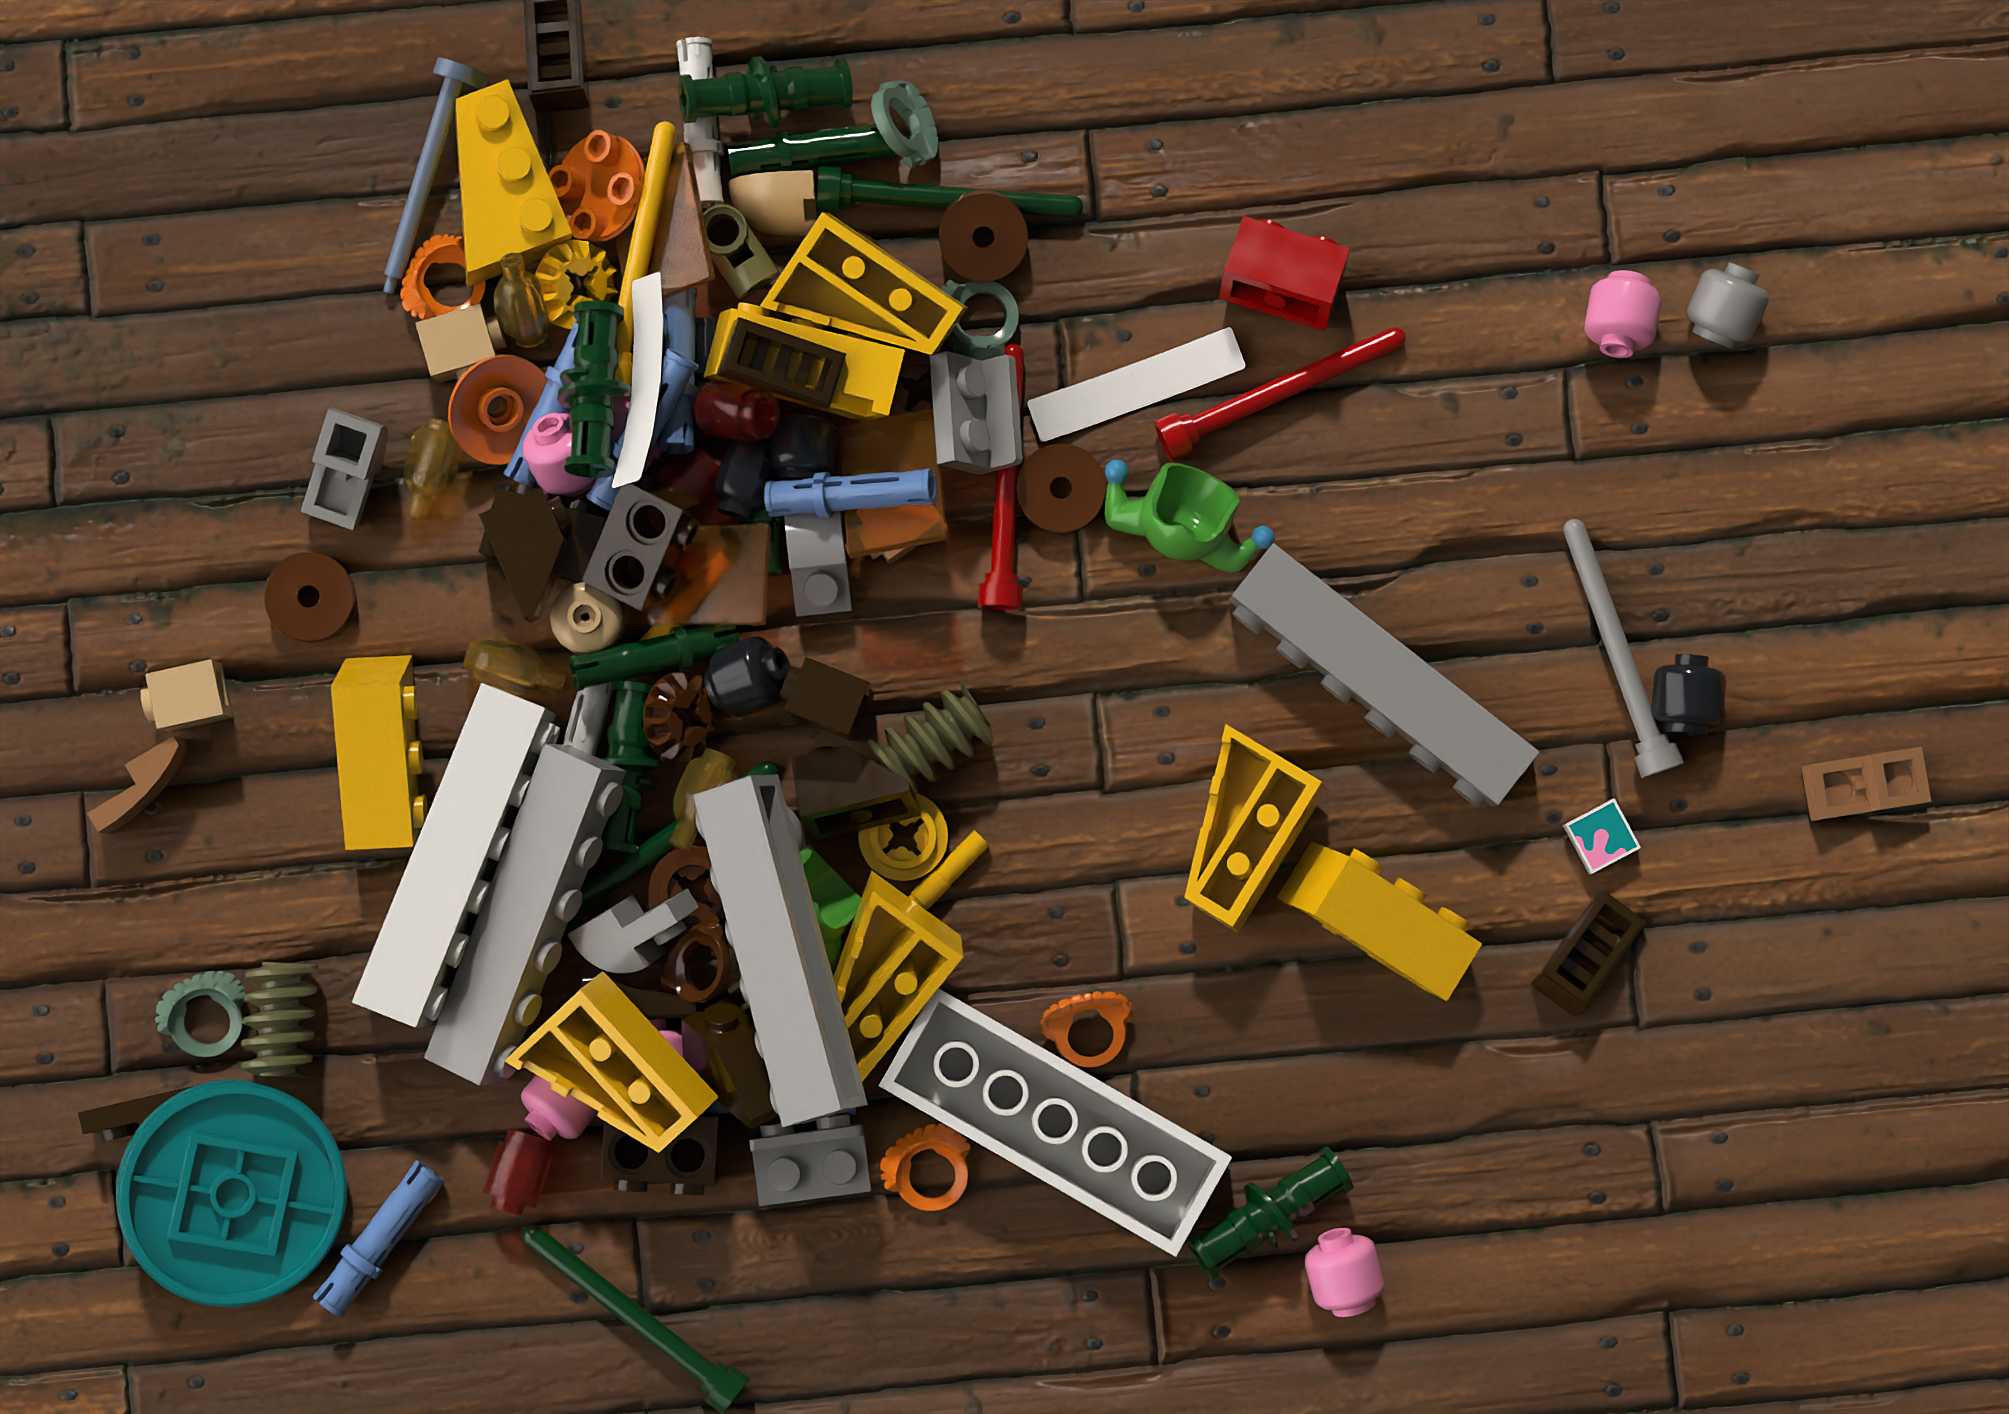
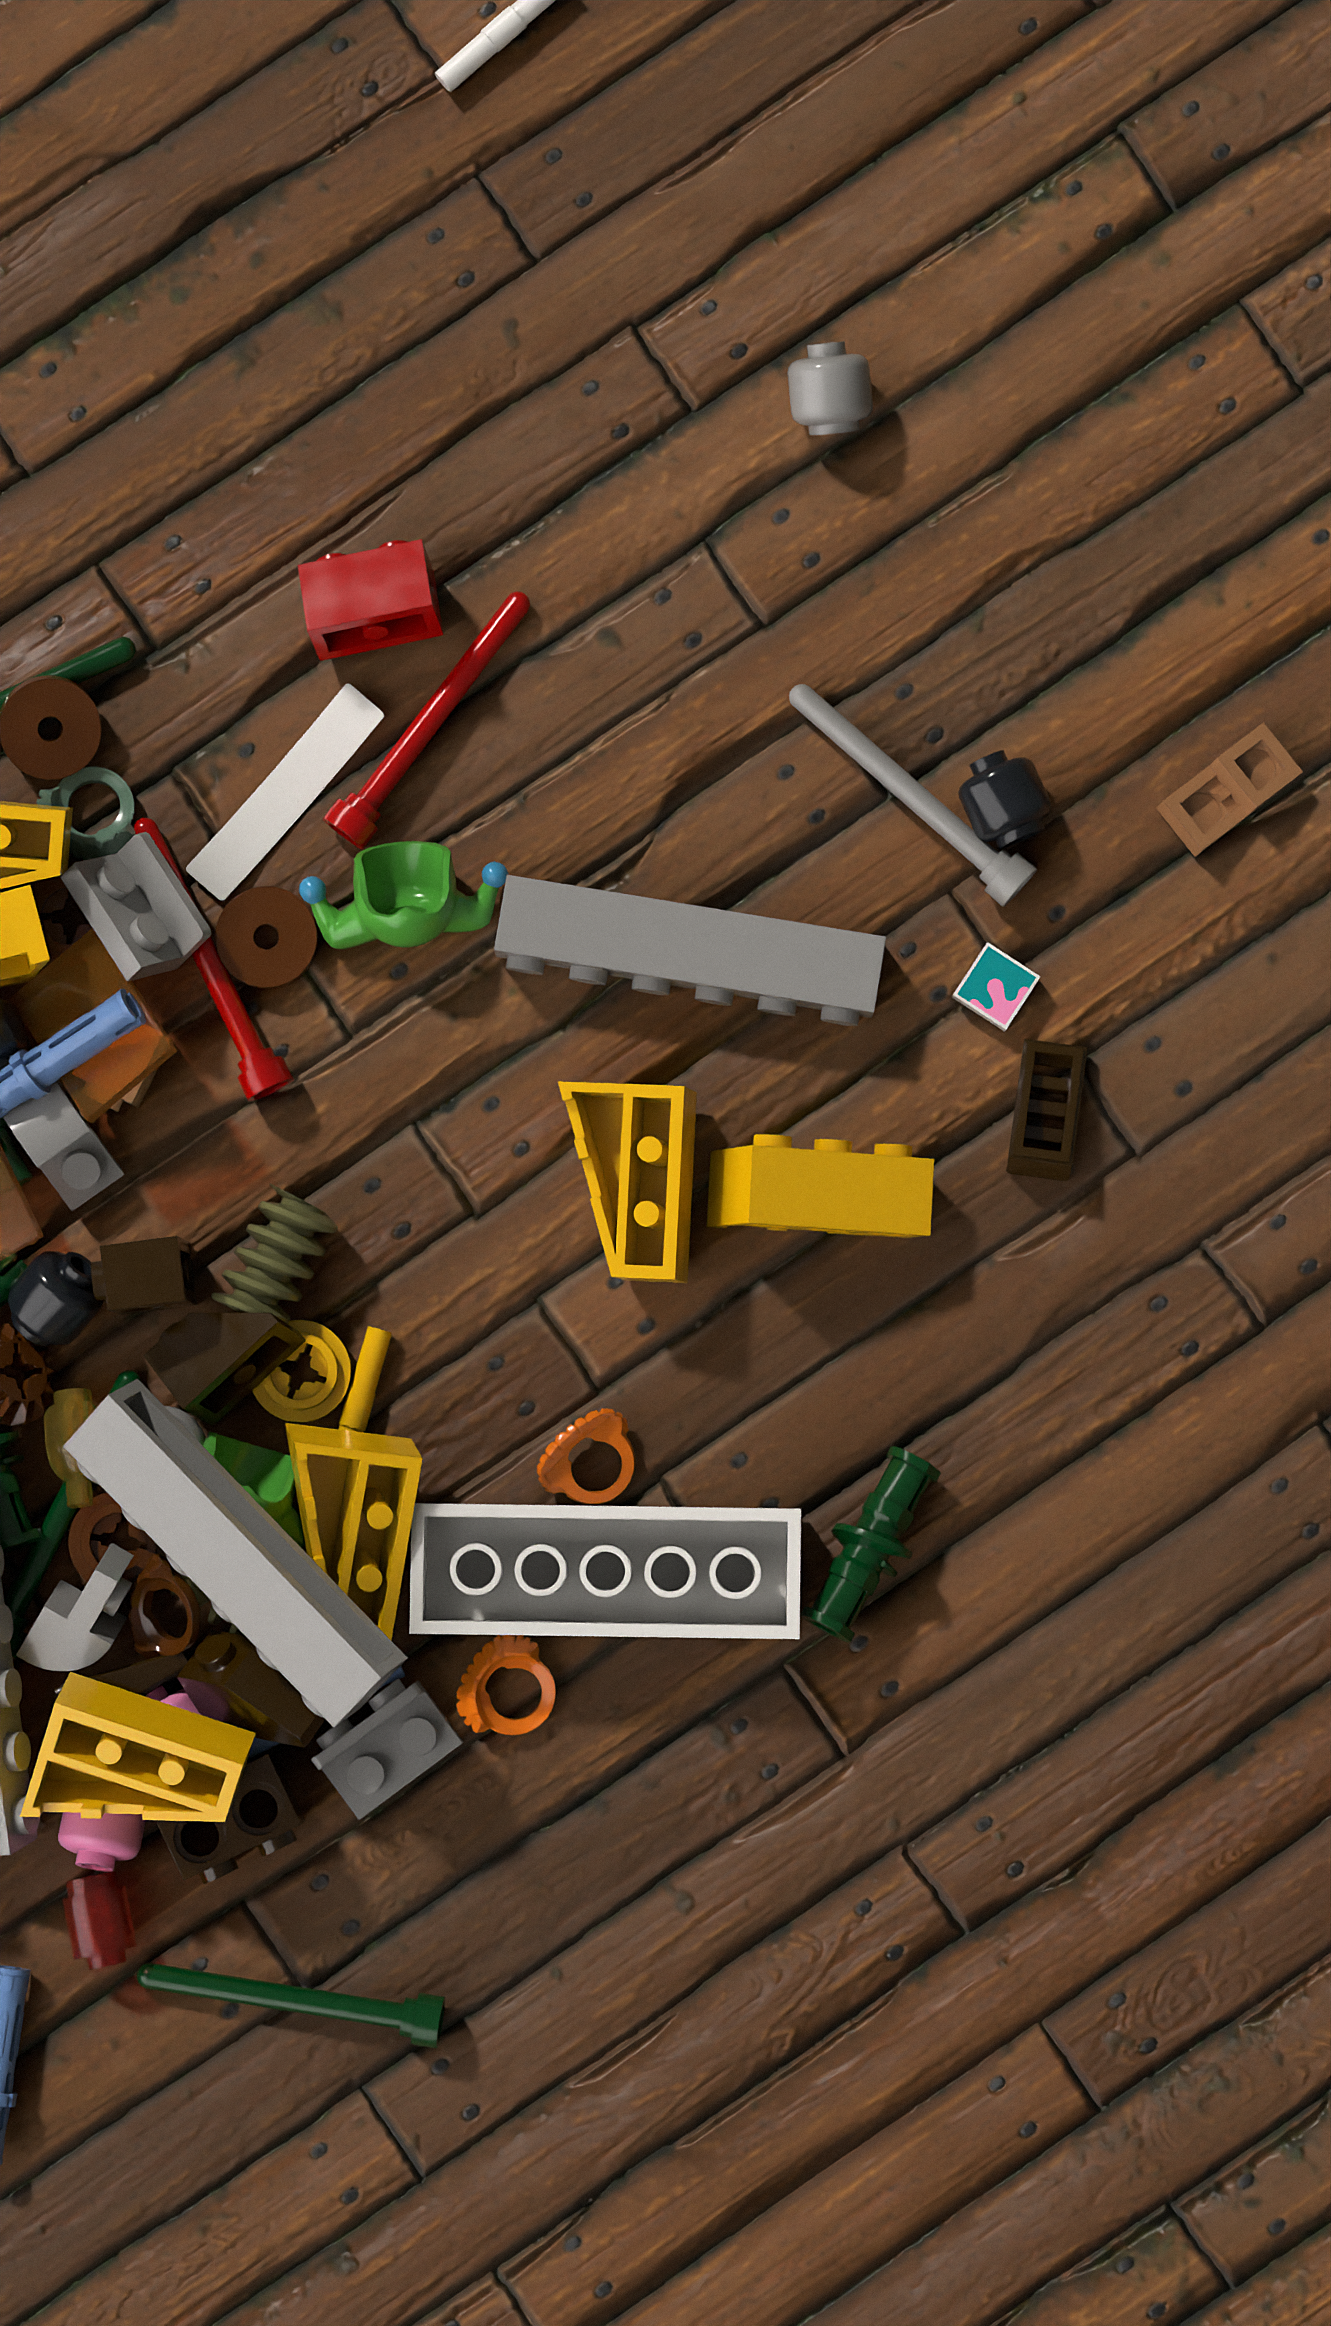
camera: 25 degrees left, 0 degrees up
bright pink head [1305,1228,1384,1317] -> none
bright pink head [1584,270,1662,358] -> none

